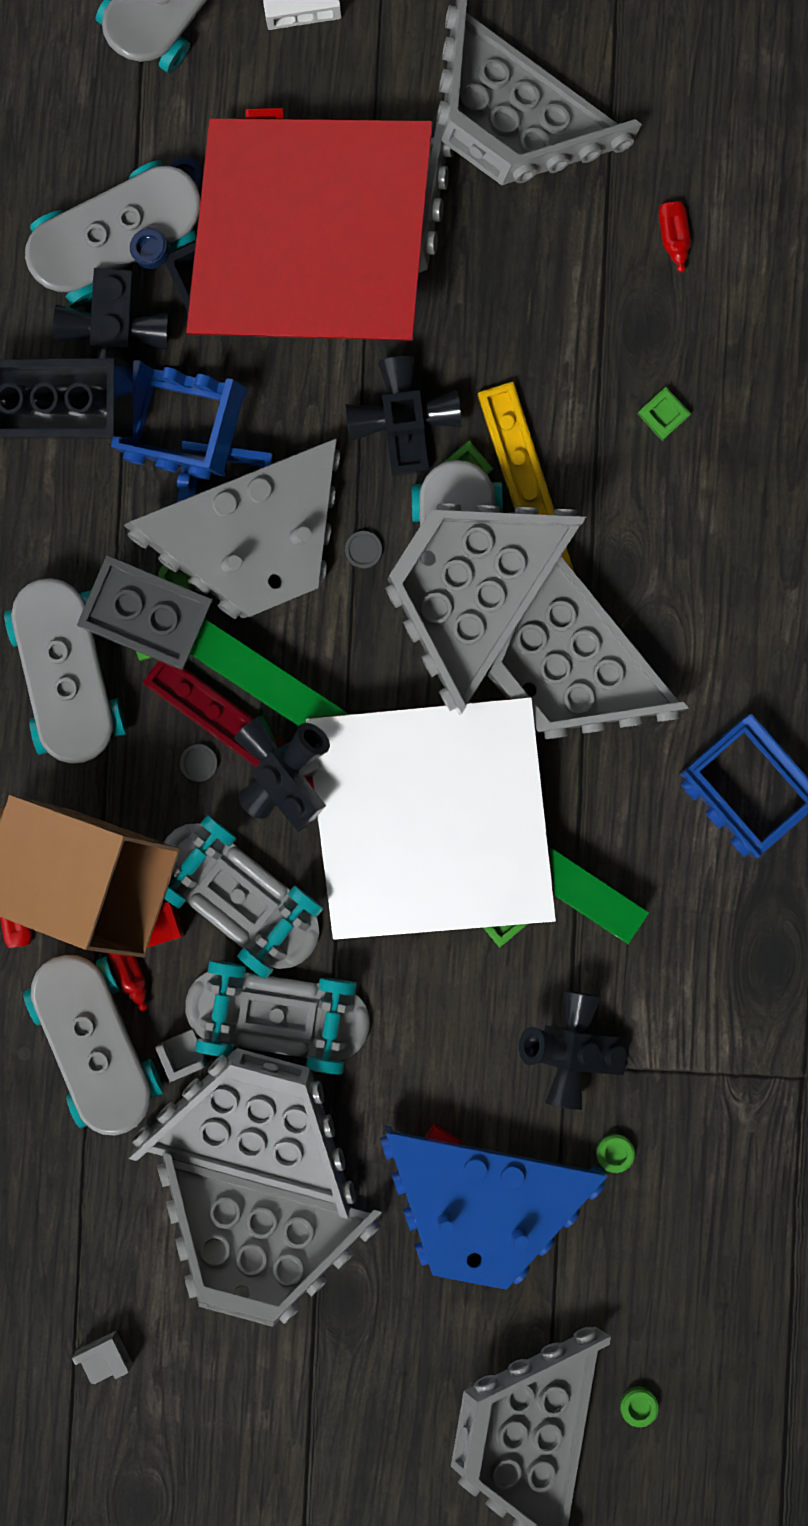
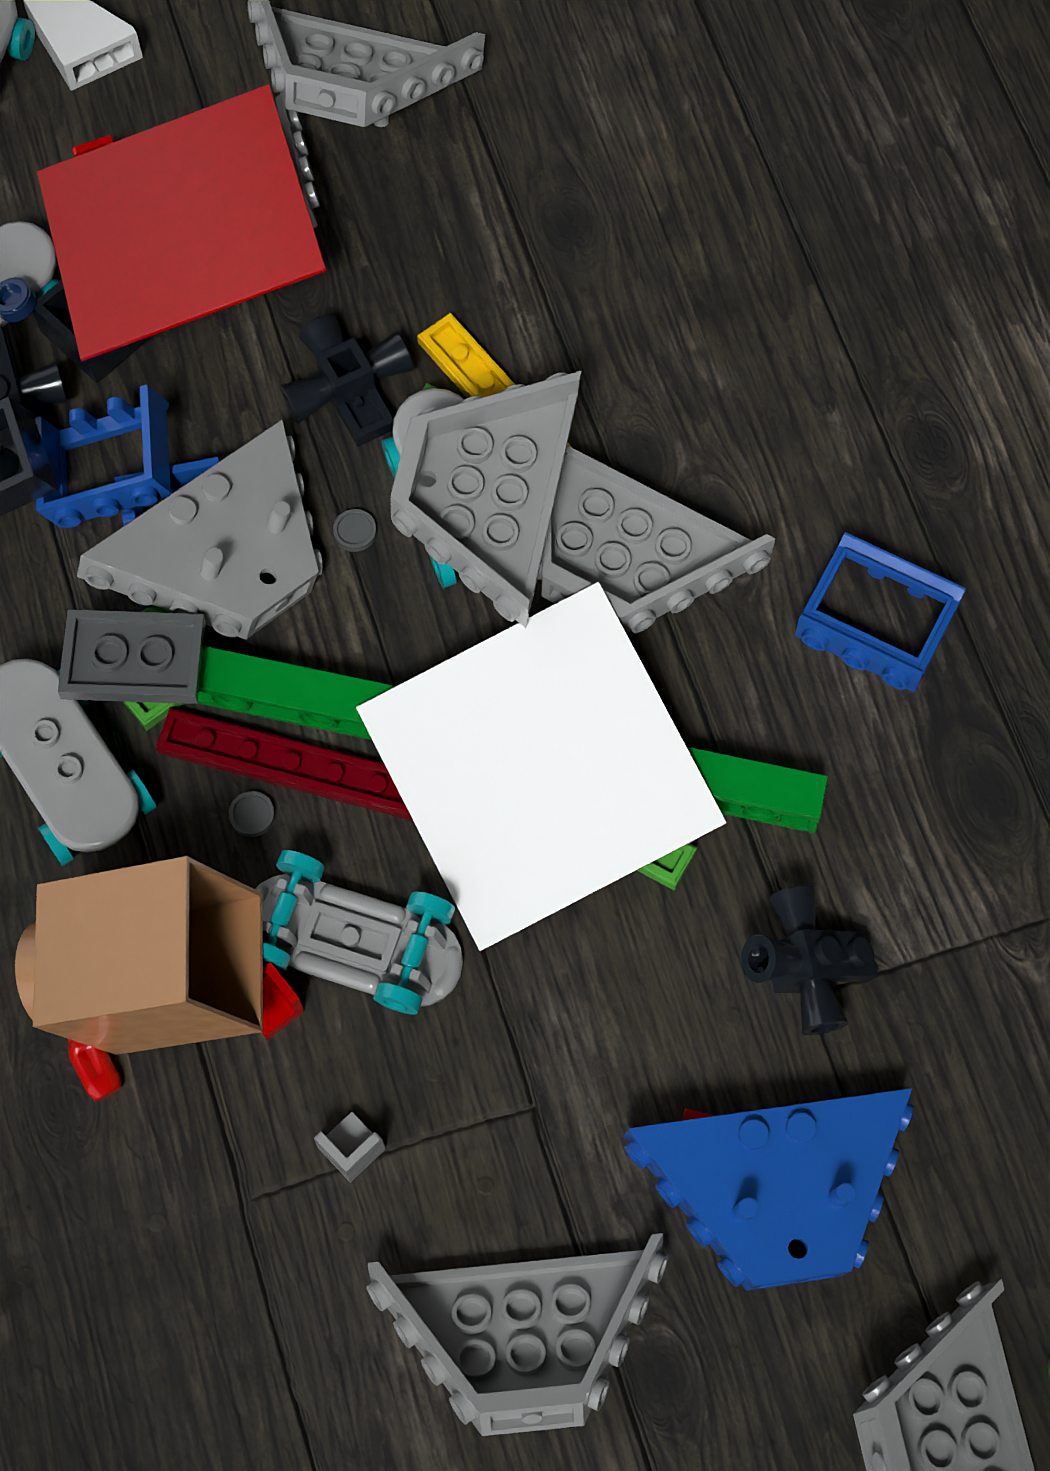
camera: 20 degrees left, 20 degrees down
light grey piece [23,955,164,1136] -> none
red piece [107,953,147,1011] -> none
light grey piece [128,1048,356,1219] -> none
light grey piece [185,960,370,1074] -> none
black brick [234,716,330,832] -> none
bright green tile [596,1134,635,1173] -> none
bright green tile [637,387,691,441] -> none
red piece [658,201,691,273] -> none

